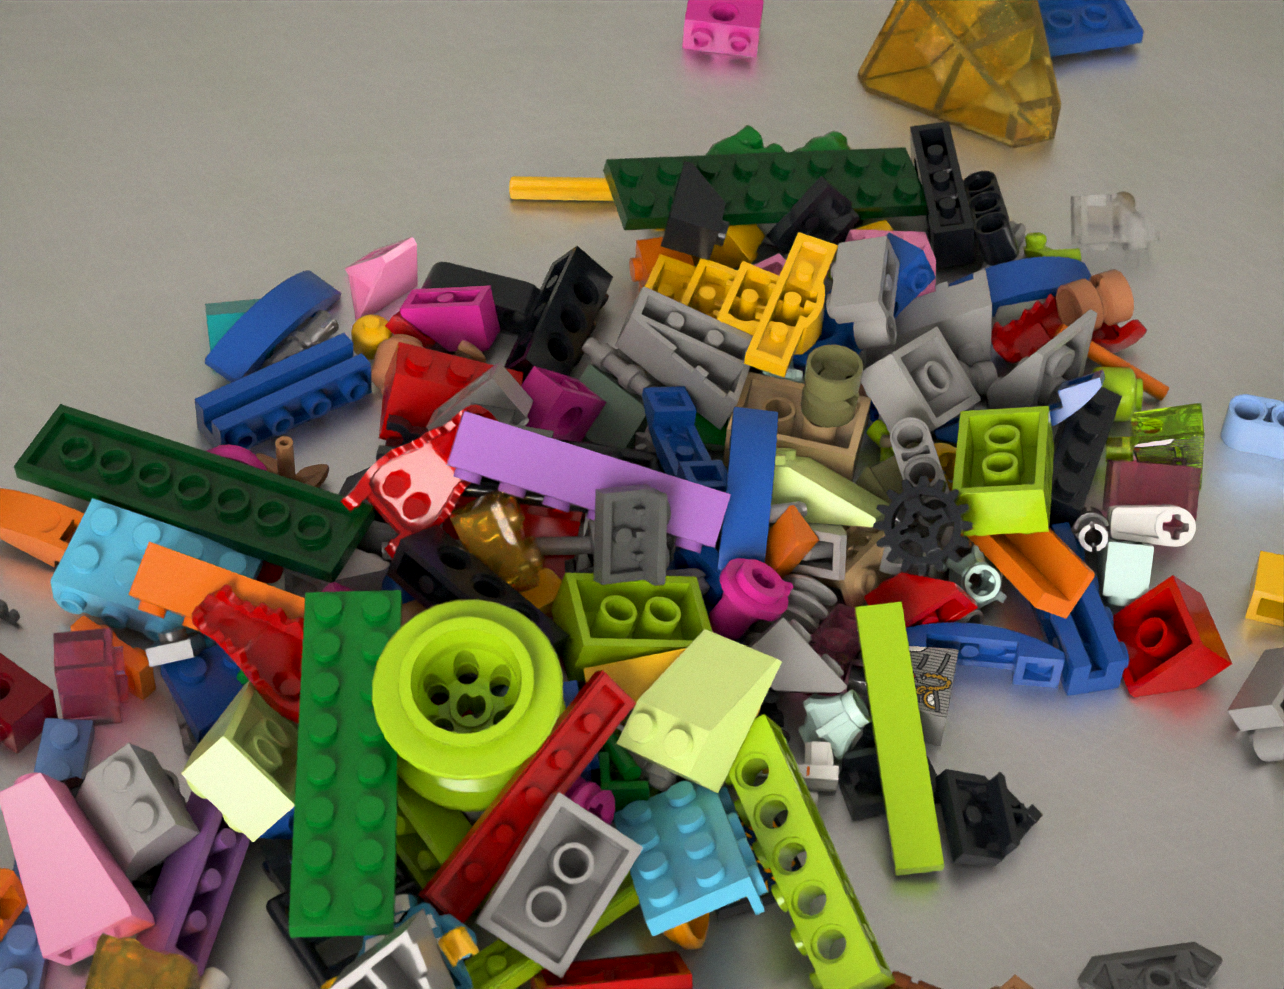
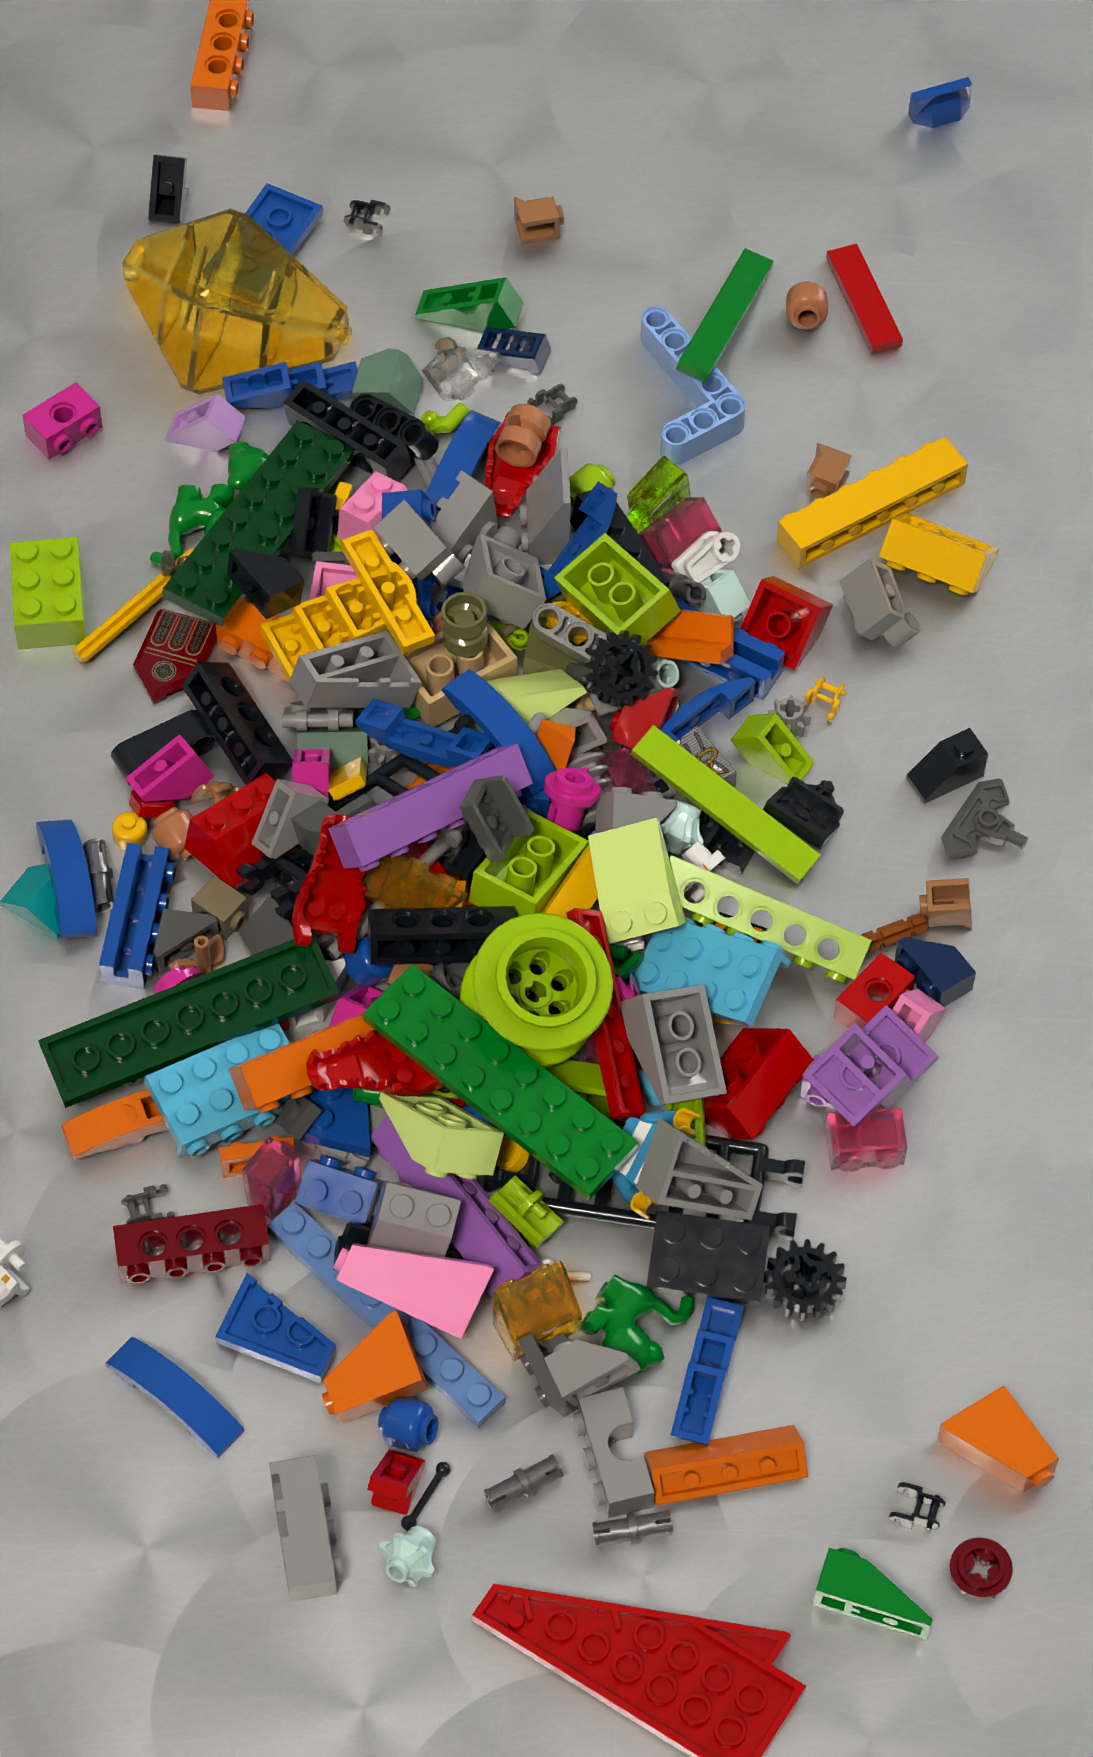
camera: 45 degrees left, 10 degrees up
bright pink slope [345,237,418,320] -> none
orange bar [1054,324,1169,401] -> none
none -> lime brick [9,536,87,650]
none -> dark red tile [133,609,217,704]
none -> dark grey slope [153,909,219,975]
none -> lavender slope [165,394,246,452]
none -> dark tan brick [191,875,249,940]
none -> blue slope [222,361,358,408]
none -> blue bracket [295,1154,383,1224]
none -> yellow tile [328,756,368,801]
none -> black piece [344,200,391,235]
none -> sand green slope [351,348,423,415]
none -> green slope [415,277,524,331]
none -> dark blue slope [475,327,551,373]
none -> lime hips [489,1175,564,1248]
none -> dark grey piece [527,384,578,425]
none -> lime slope [730,712,815,785]
none -> light grey gear [768,695,811,737]
none -> yellow piece [803,676,846,723]
none -> black slope [906,728,988,804]

